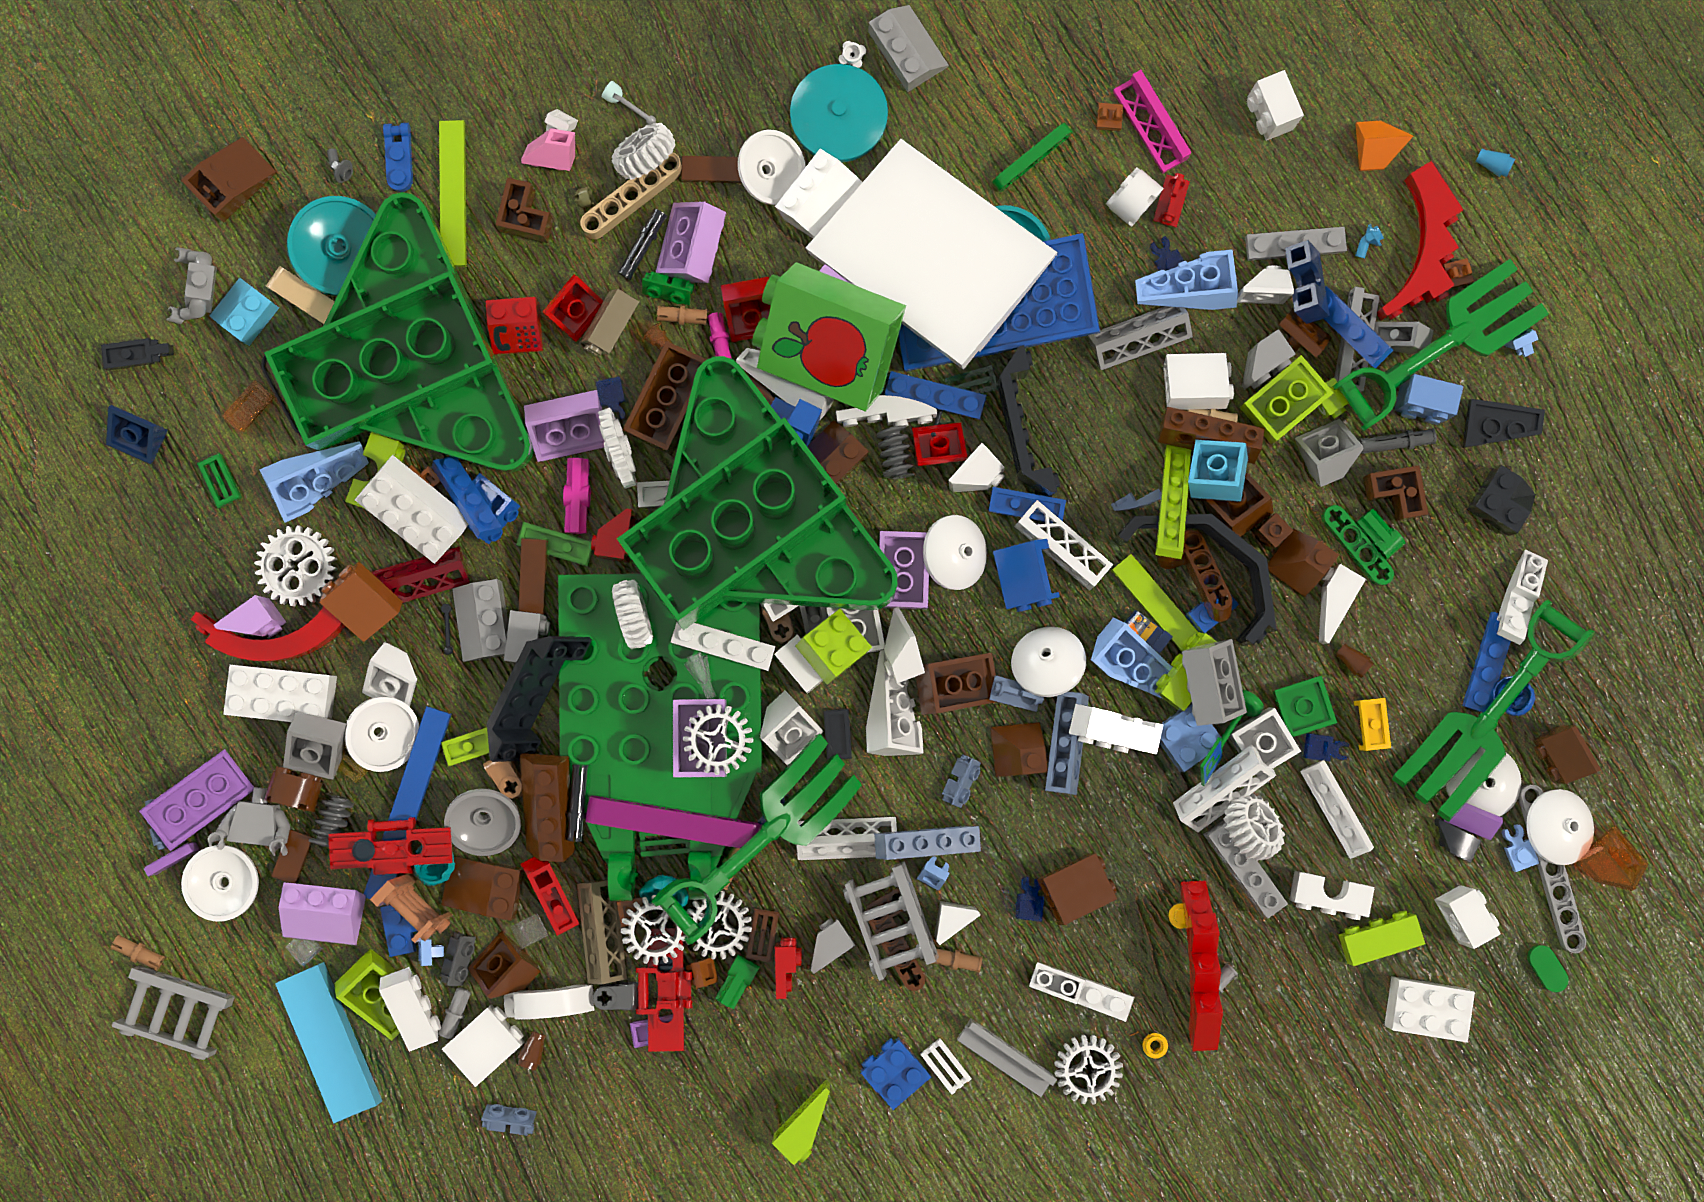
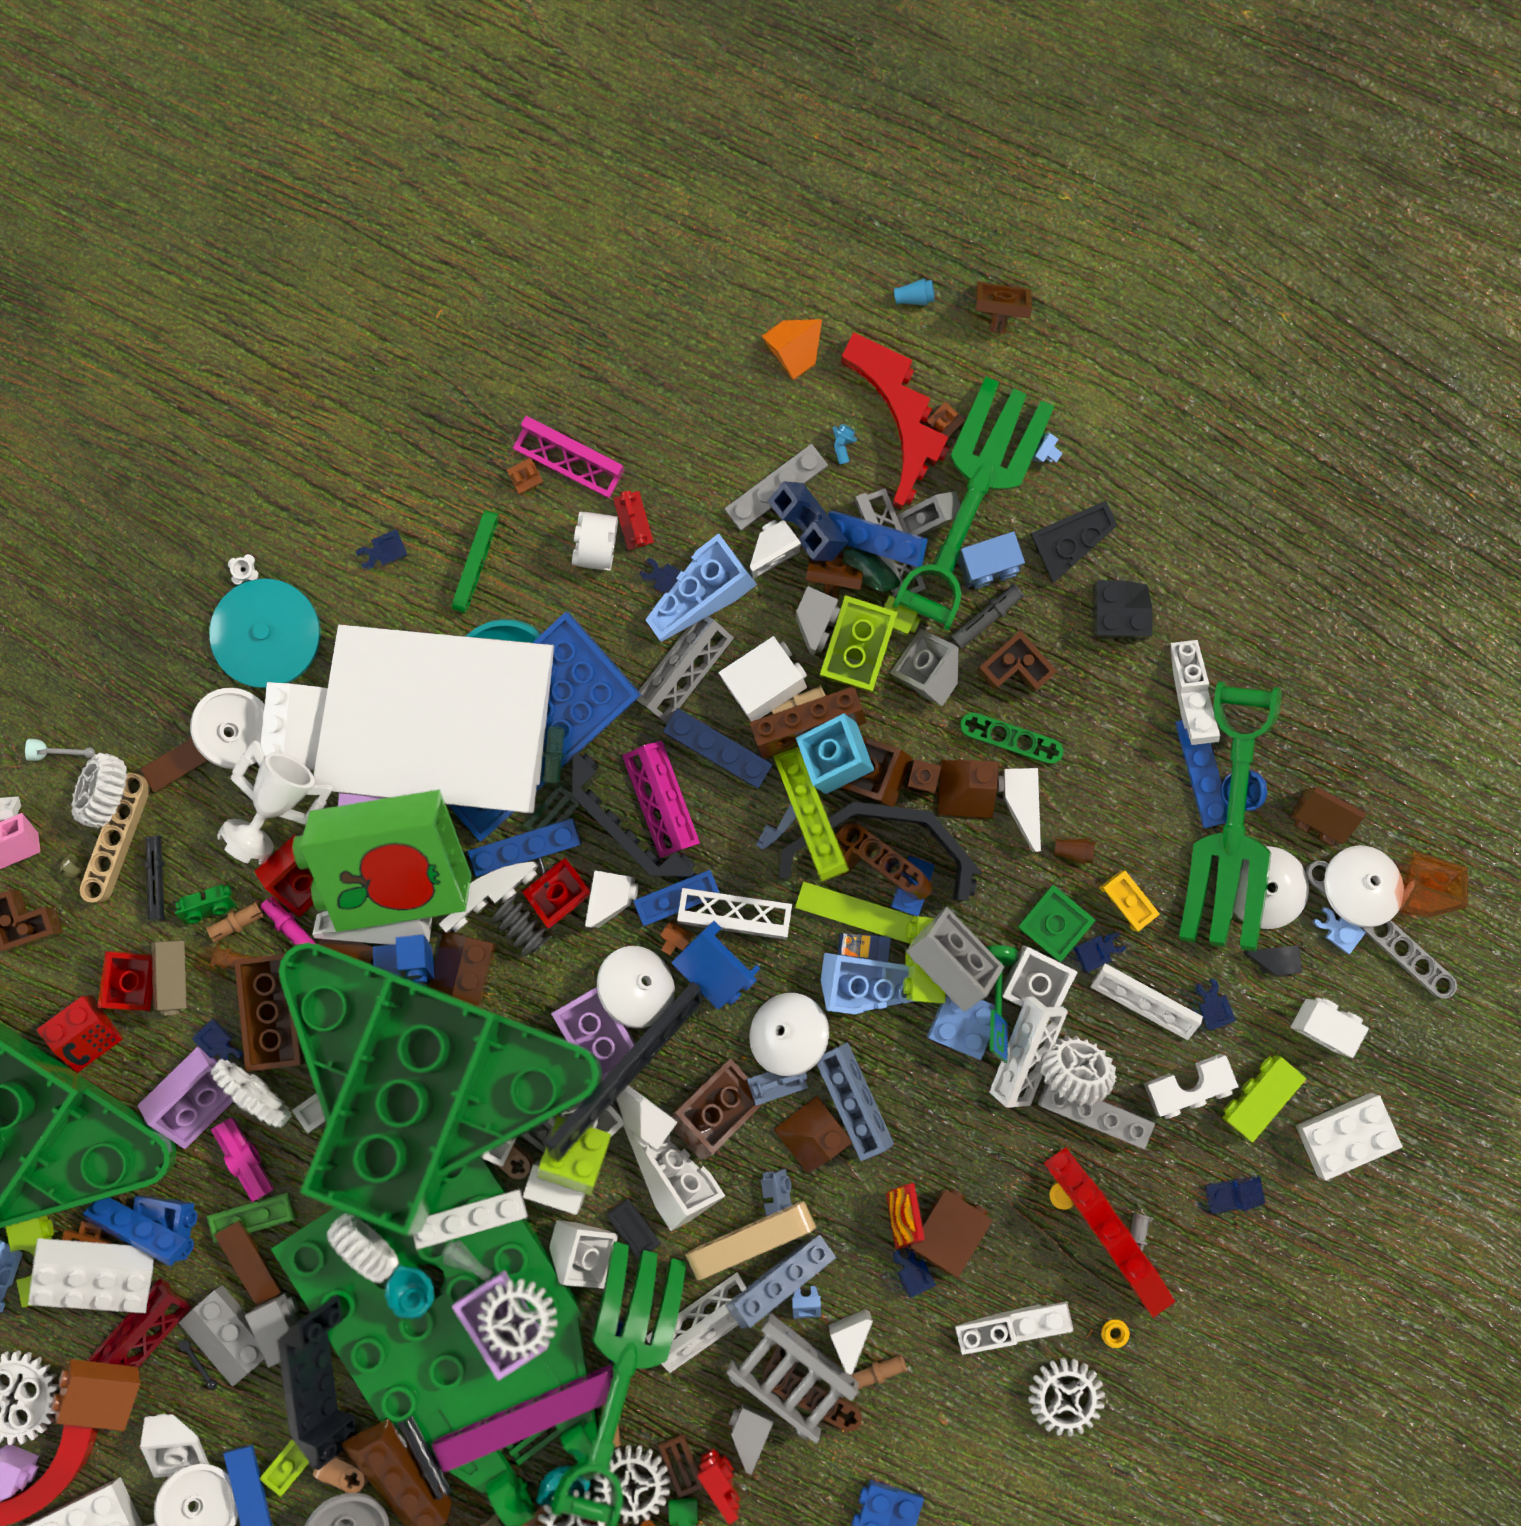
camera: 30 degrees left, 0 degrees up
red slope [591,509,637,563] -> none
lavender slope [656,202,726,283] -> none
light grey slope [868,5,949,92] -> none
white tile [920,1038,971,1094] -> none
light grey fence [957,1018,1057,1097] -> none
white wedge [1069,704,1163,754] -> none
white brick [1247,70,1304,141] -> none
green piece [1356,509,1406,560] -> none
medium lavender tile [1444,803,1503,840] -> none
green tile [1527,945,1569,992] -> none
none -> white piece [217,741,333,865]
none -> clear blue plate [356,529,409,570]
none -> teal hair [384,1265,434,1320]
none -> clear green axle [542,726,565,783]
none -> black tile [546,982,703,1162]
none -> dark pink fence [622,741,700,858]
none -> dark orange tile [660,920,694,956]
none -> dark blue brick [663,708,773,790]
none -> tan beam [685,1201,816,1280]
none -> clear green slope [843,548,901,592]
none -> slope [886,1183,925,1250]
none -> reddish brown tile [975,281,1032,334]
none -> clear blue plate [1196,978,1236,1031]
none -> clear blue slope [1205,1175,1265,1214]

